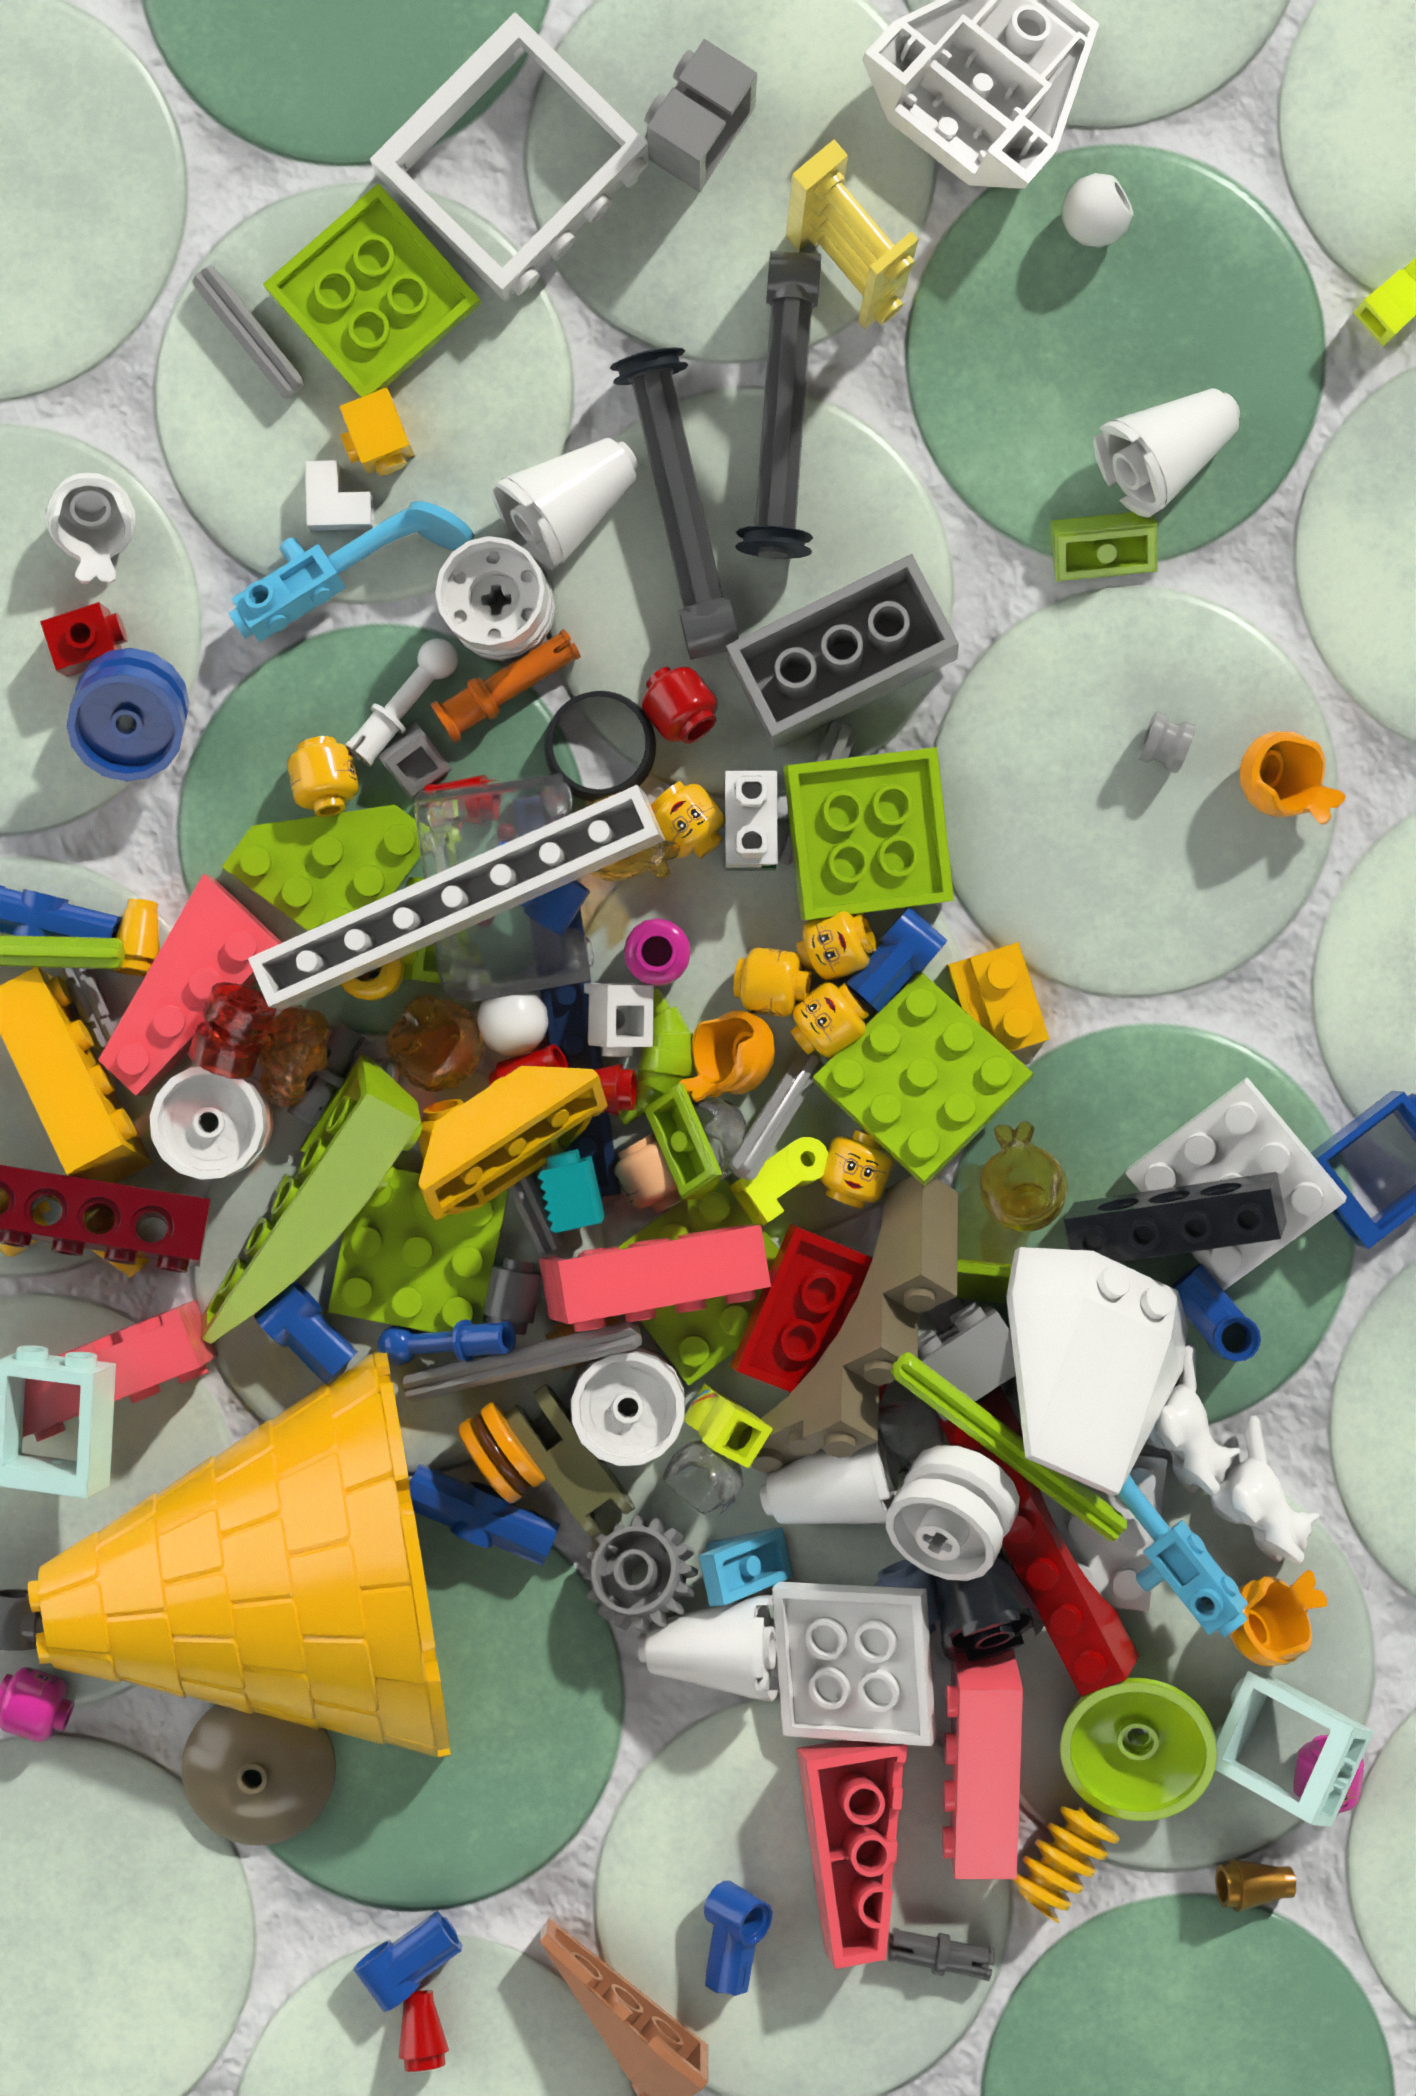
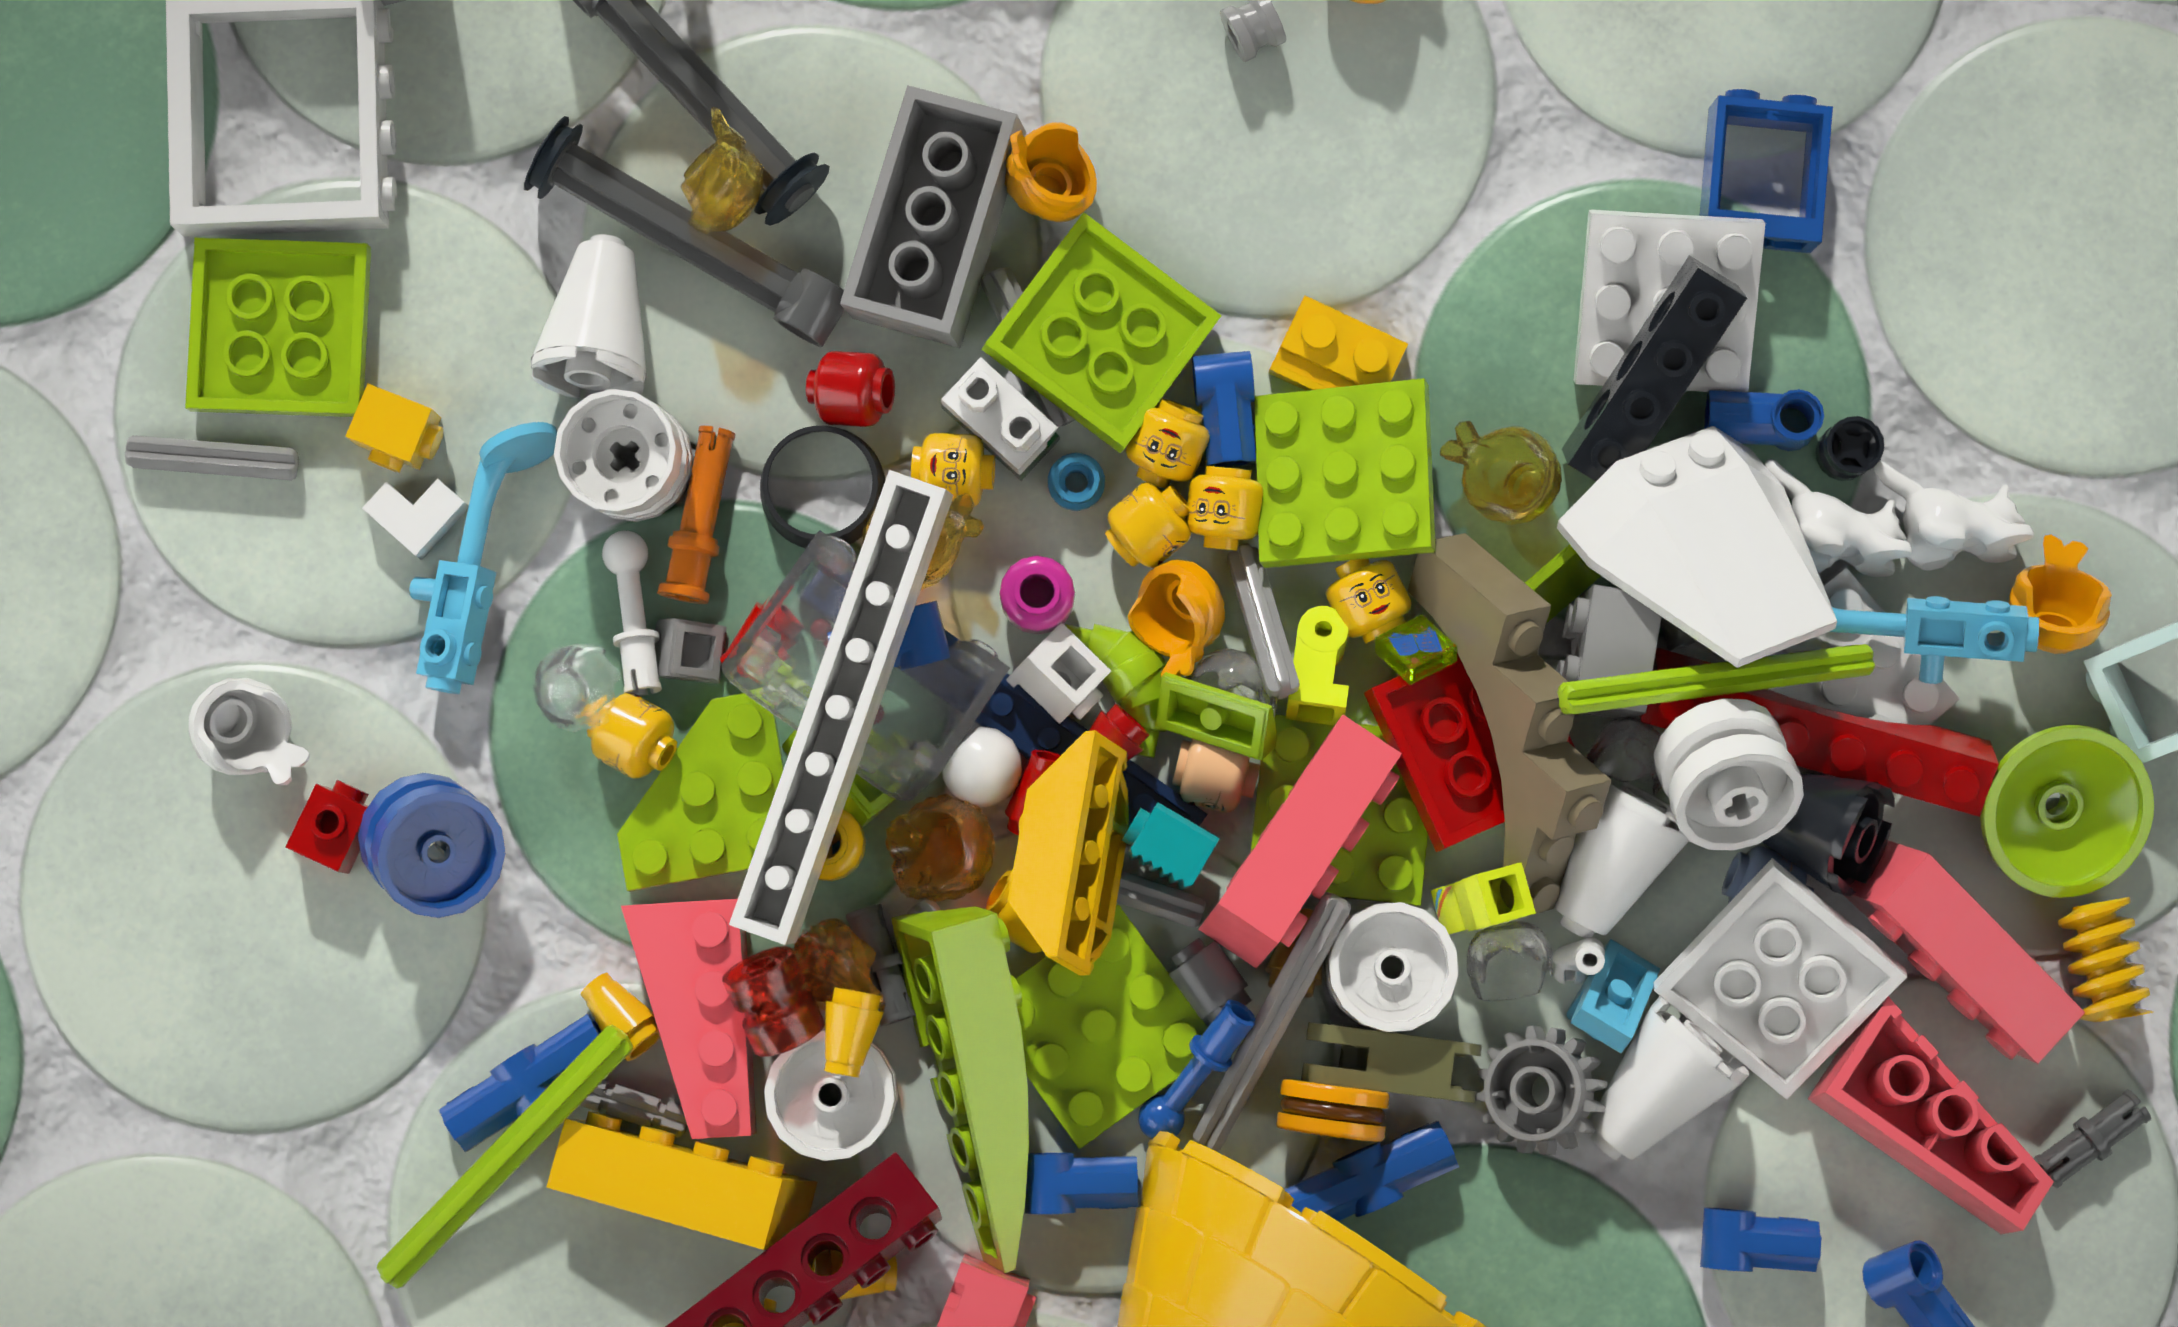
camera: 50 degrees left, 5 degrees down
none -> clear hair [533,643,621,733]
none -> clear yellow hat [680,107,763,234]
none -> yellow cone [824,987,884,1078]
none -> light orange hat [1005,122,1097,223]
none -> dark azure plate [1048,453,1105,511]
none -> clear neon green tile [1375,614,1457,685]
none -> white arm [1552,938,1605,984]
none -> blue piece [1700,1207,1822,1272]
none -> black wheel [1816,416,1884,481]

